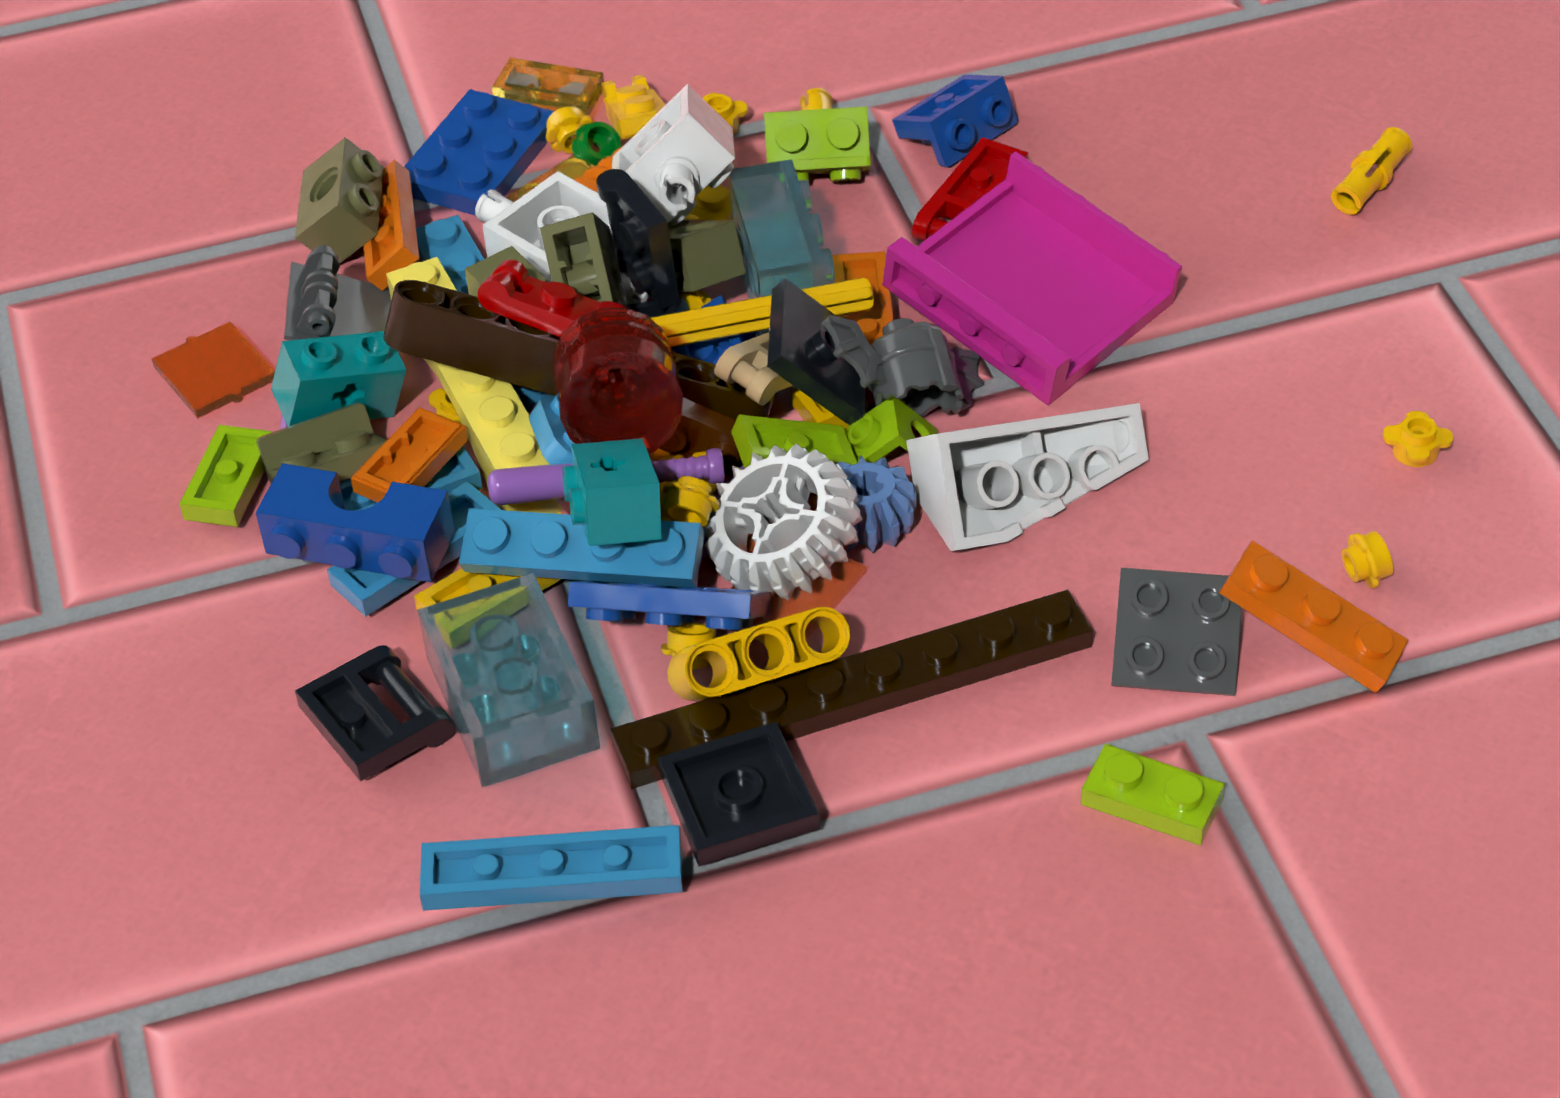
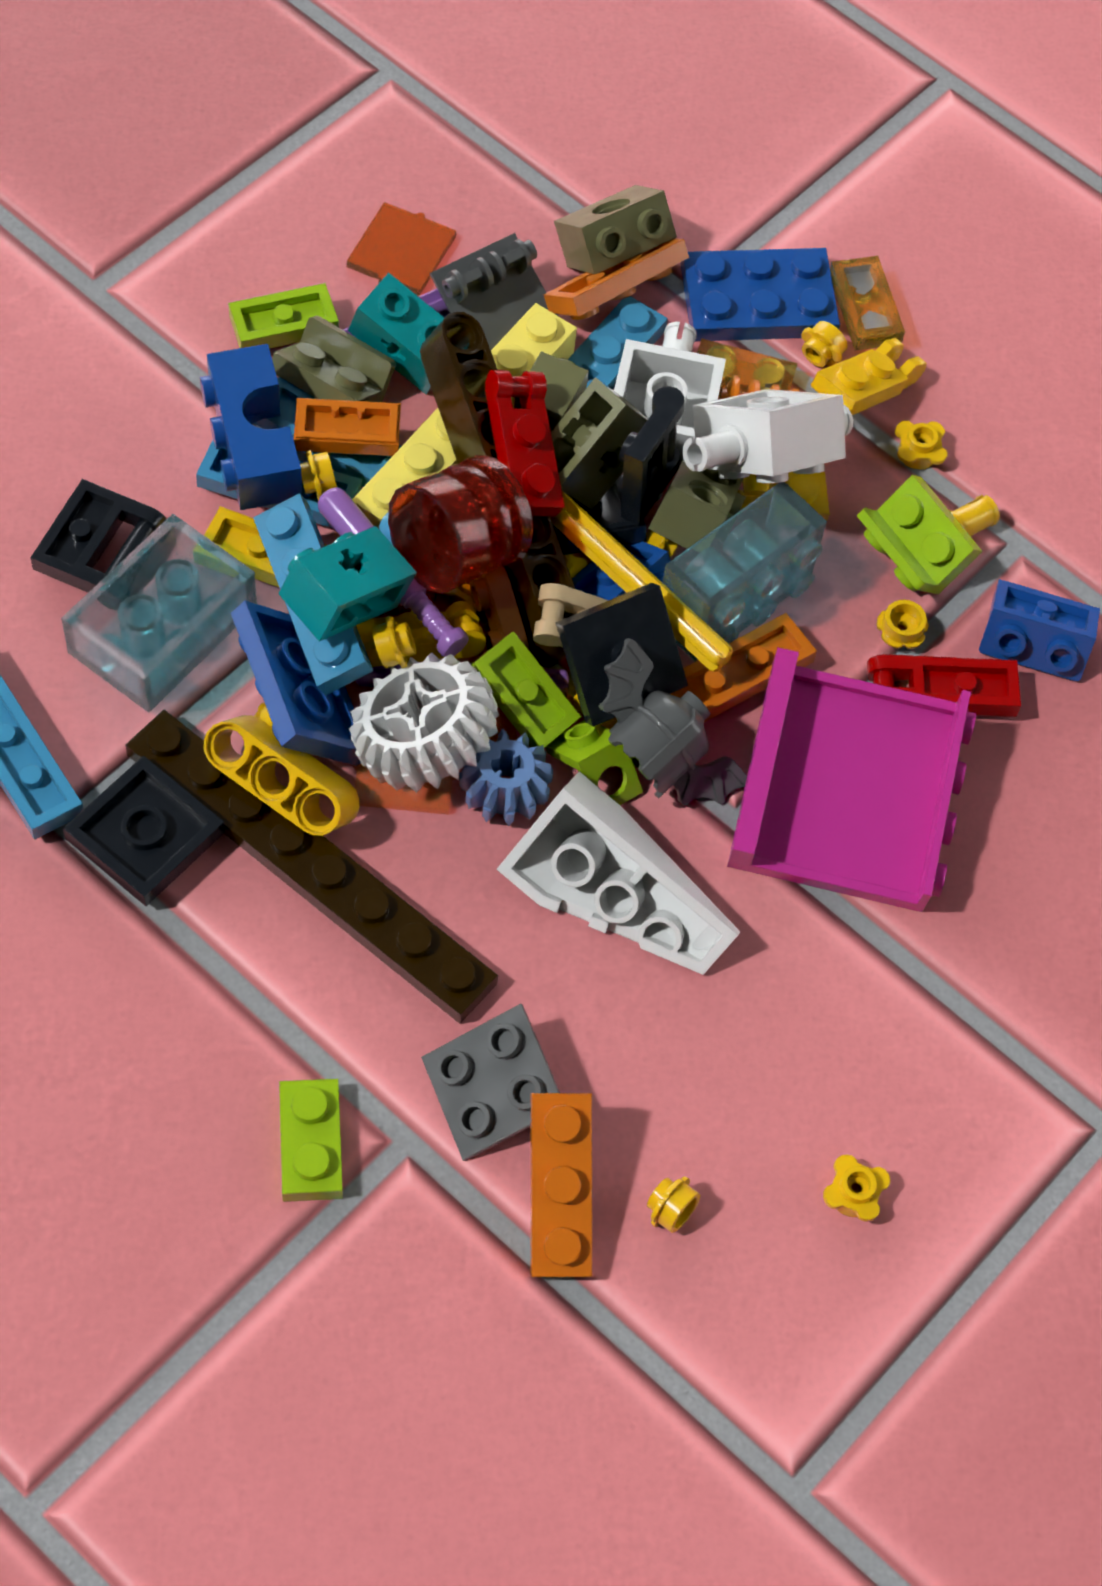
camera: 50 degrees right, 15 degrees up
green plate [571,122,621,168] -> none
none -> yellow plate [300,450,337,501]
none -> yellow plate [877,600,929,649]

